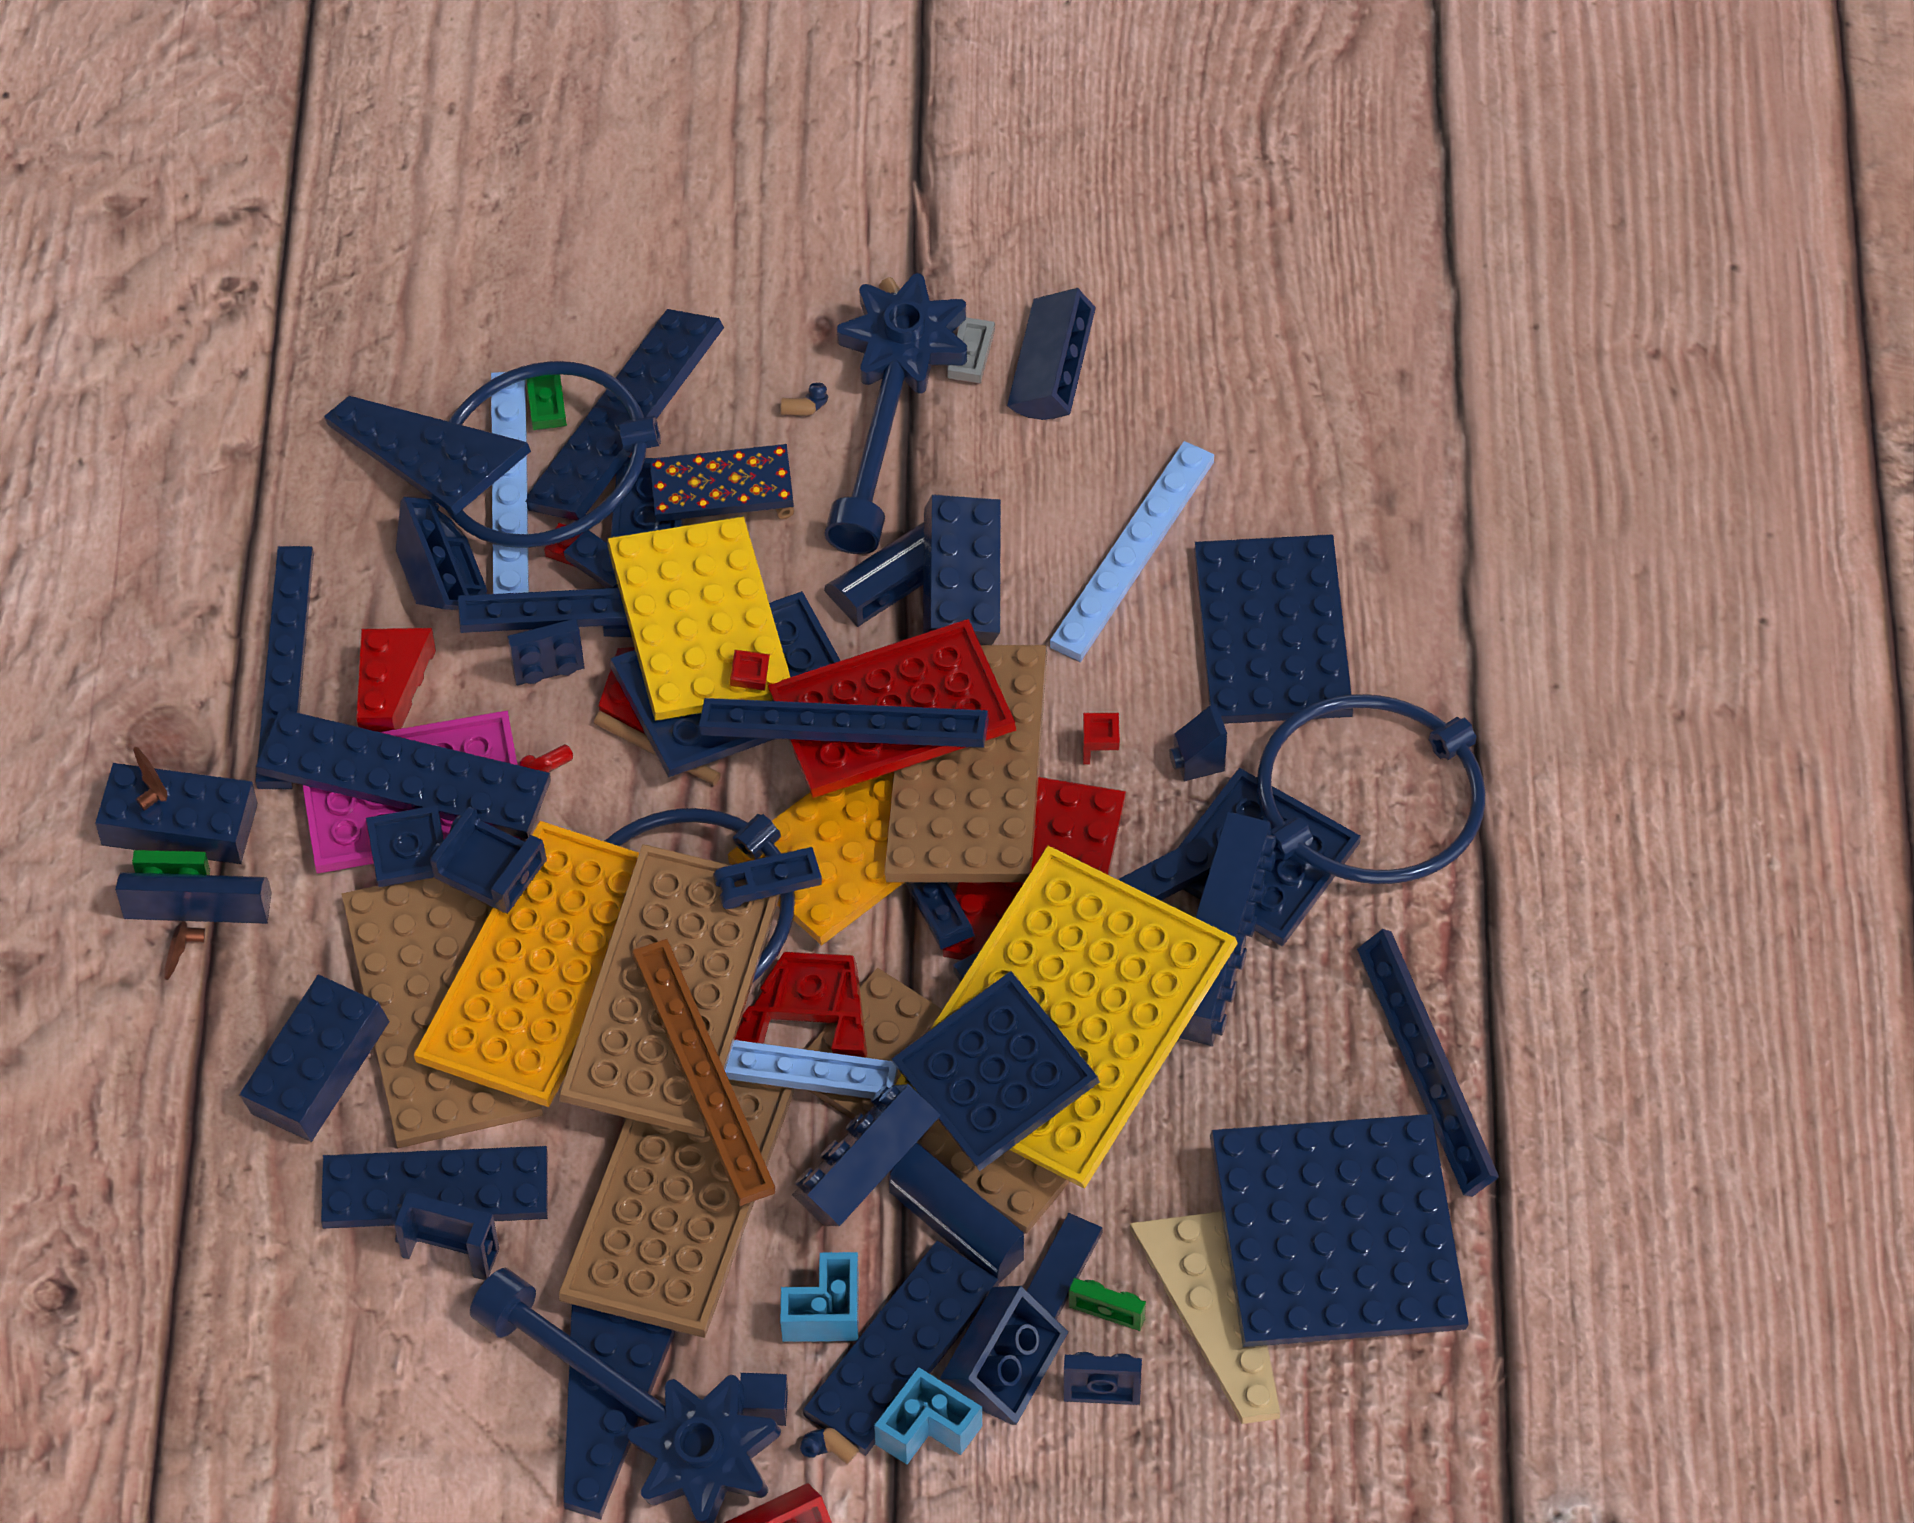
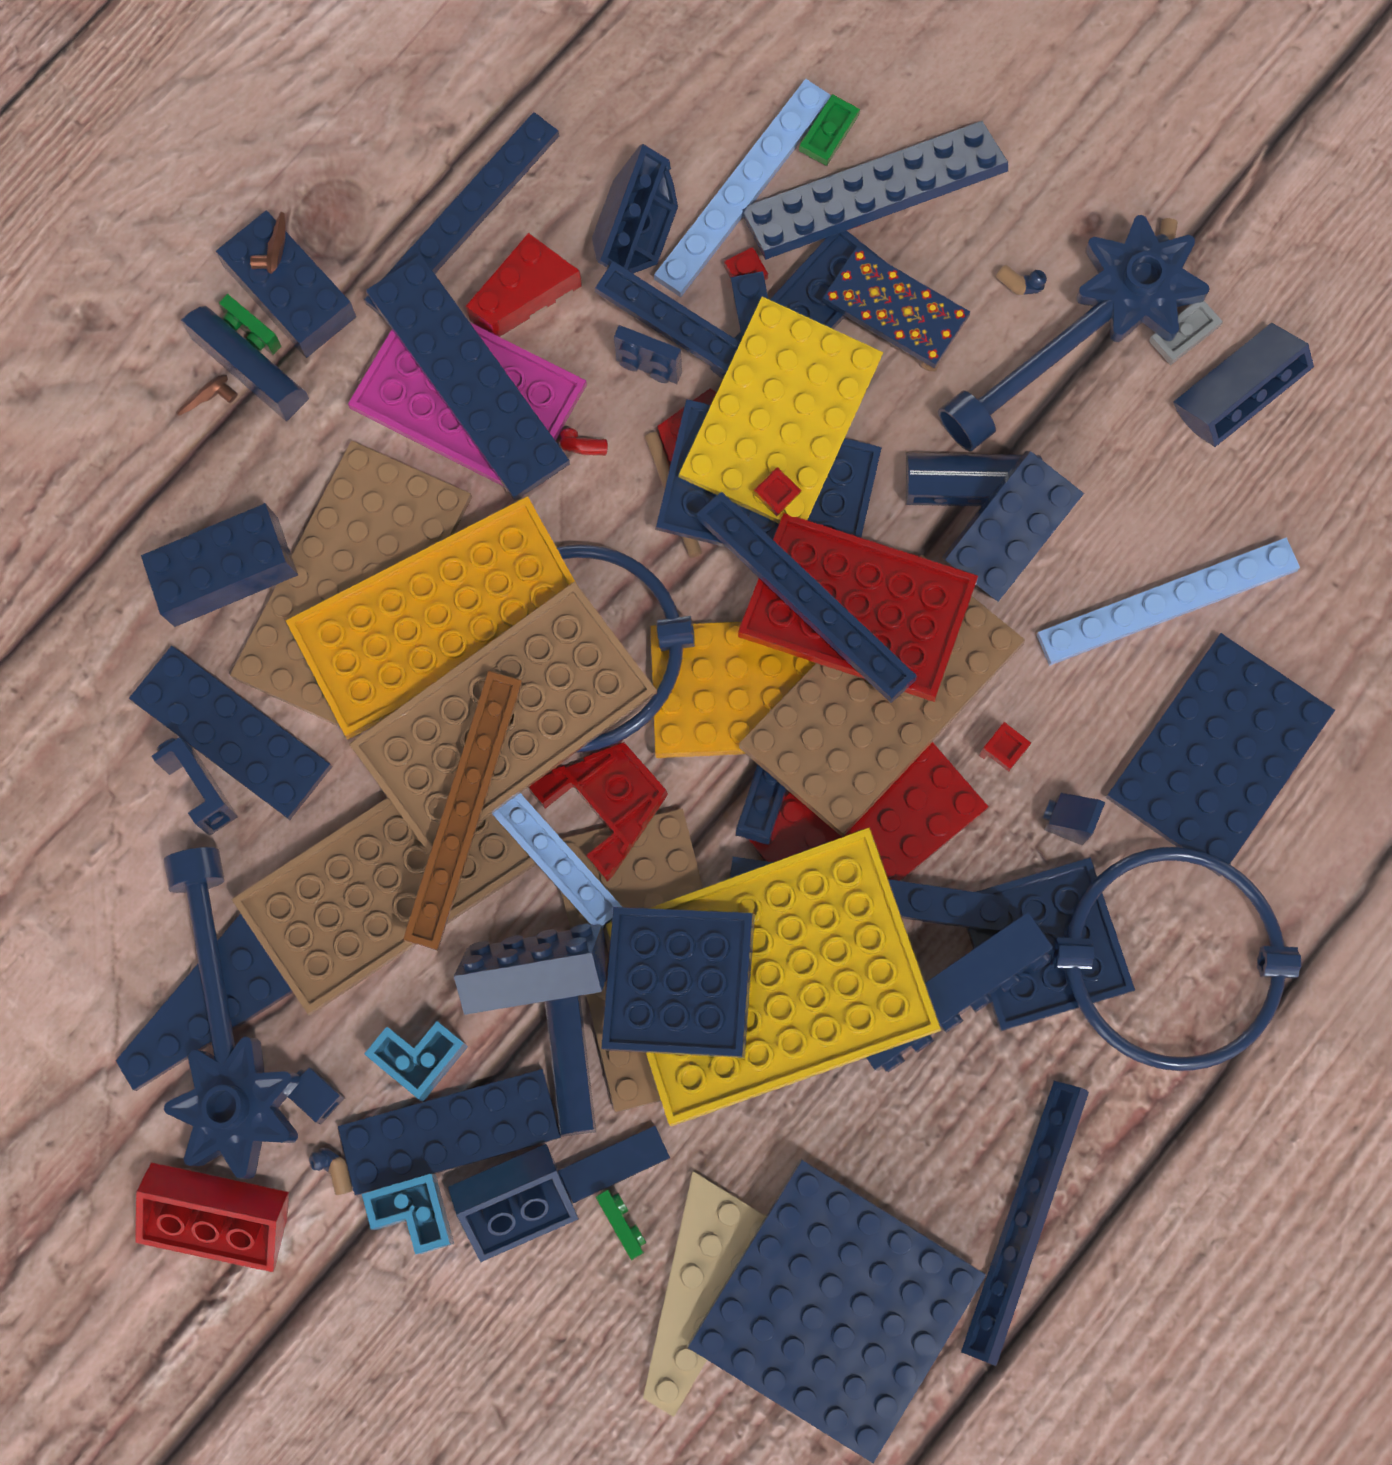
camera: 40 degrees right, 20 degrees up
dark blue wing [324,396,531,516] -> none
dark blue plate [366,805,444,888] -> none
dark blue panel [430,806,547,914] -> none
dark blue piece [444,361,661,548] -> none
dark blue plate [713,847,822,909] -> none
dark blue plate [1064,1352,1142,1405] -> none

